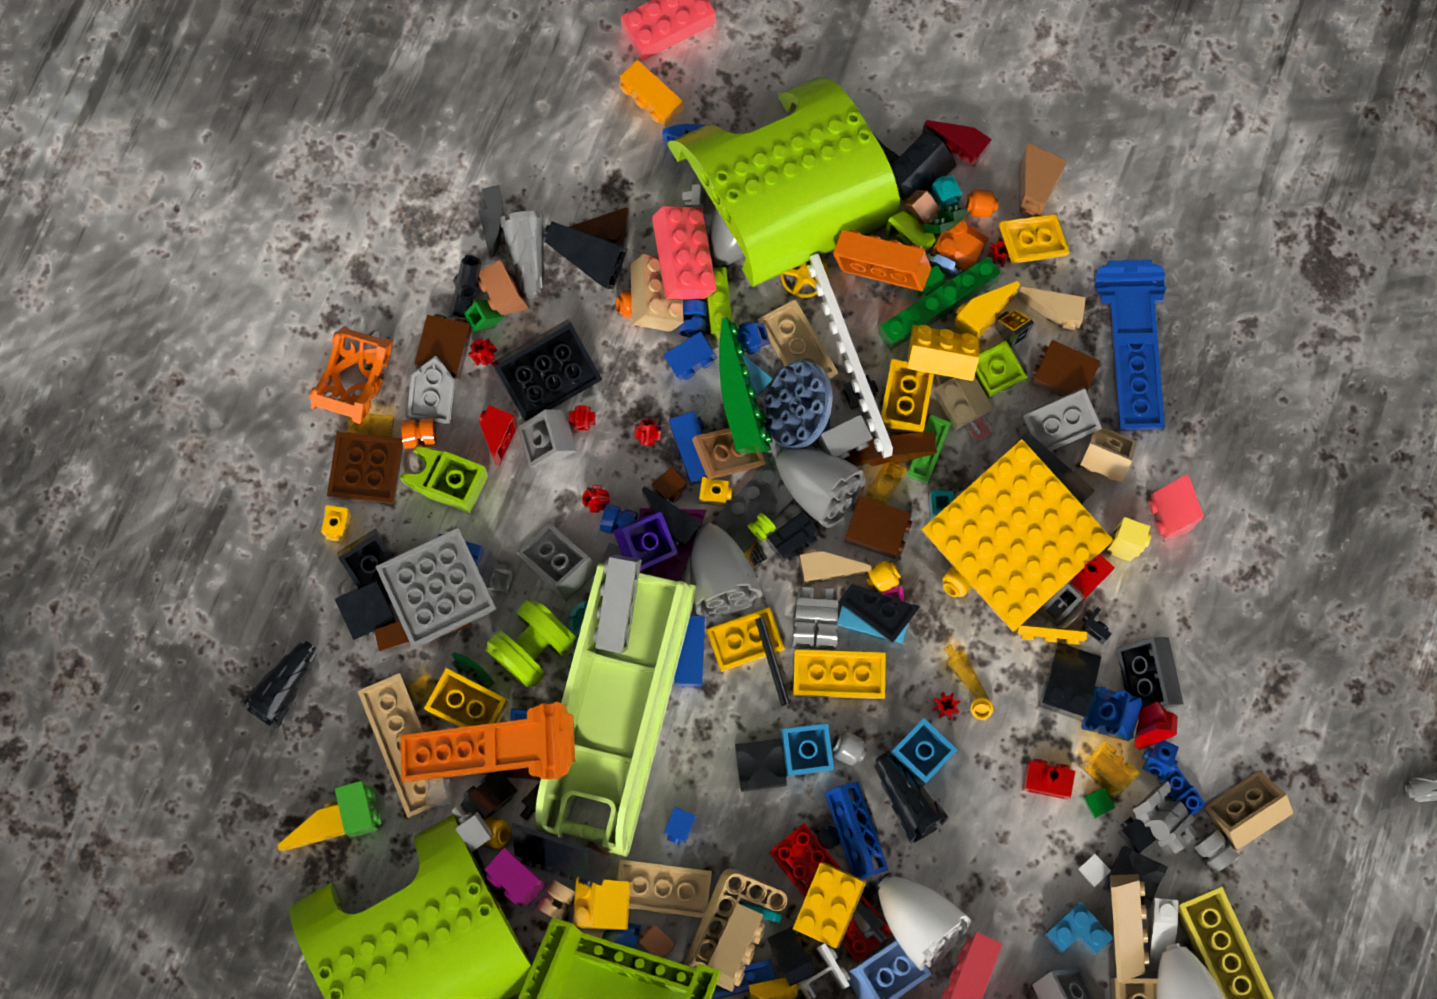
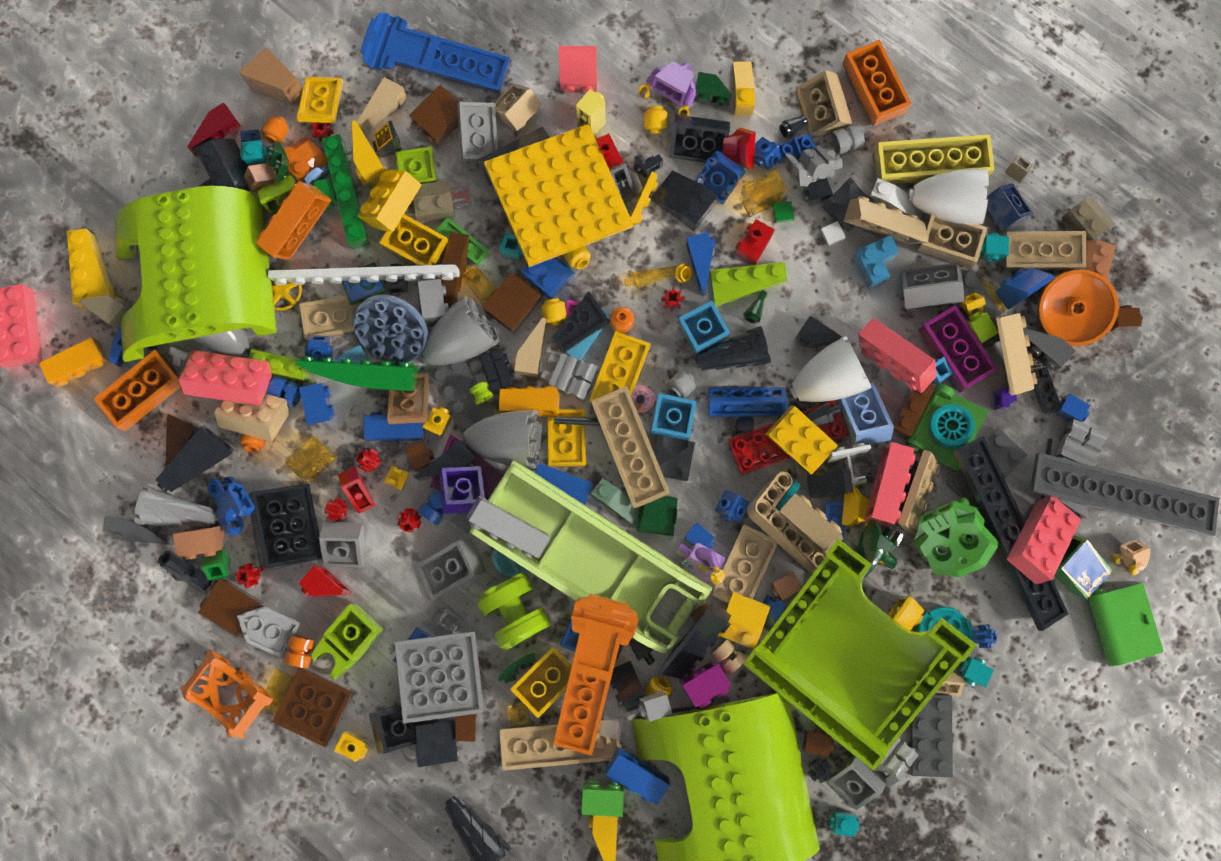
camera: 70 degrees left, 5 degrees up
none -> yellow wedge [67,228,116,309]
none -> dark tan slope [79,295,132,329]
none -> orange brick [93,350,181,431]
none -> blue piece [208,477,255,535]
none -> dark blue tile [240,129,261,149]
none -> clear yellow piece [285,435,338,483]
none -> red slope [338,466,376,514]
none -> piece [342,262,386,305]
none -> yellow tile [384,465,411,491]
none -> light orange brick [499,386,560,417]
none -> blue slope [521,257,575,300]
none -> tan plate [591,386,671,509]
none -> sand green slope [591,478,639,528]
none -> blue brick [605,747,670,805]
none -> orange head [610,307,634,333]
none -> bright pink piece [632,385,655,413]
none -> dark green piece [636,496,678,536]
none -> medium lavender torso [639,62,696,116]
none -> yellow head [644,106,668,134]
none -> medium lavender torso [675,543,725,584]
none -> blue slope [686,232,715,295]
none -> dark green slope [694,72,732,106]
none -> lime wing [710,262,787,307]
none -> blue brick [715,490,750,523]
none -> yellow slope [733,61,755,115]
none -> dark green cone [743,290,768,324]
none -> black cone [779,115,808,138]
none -> black slope [795,316,842,349]
none -> orange brick [842,40,912,127]

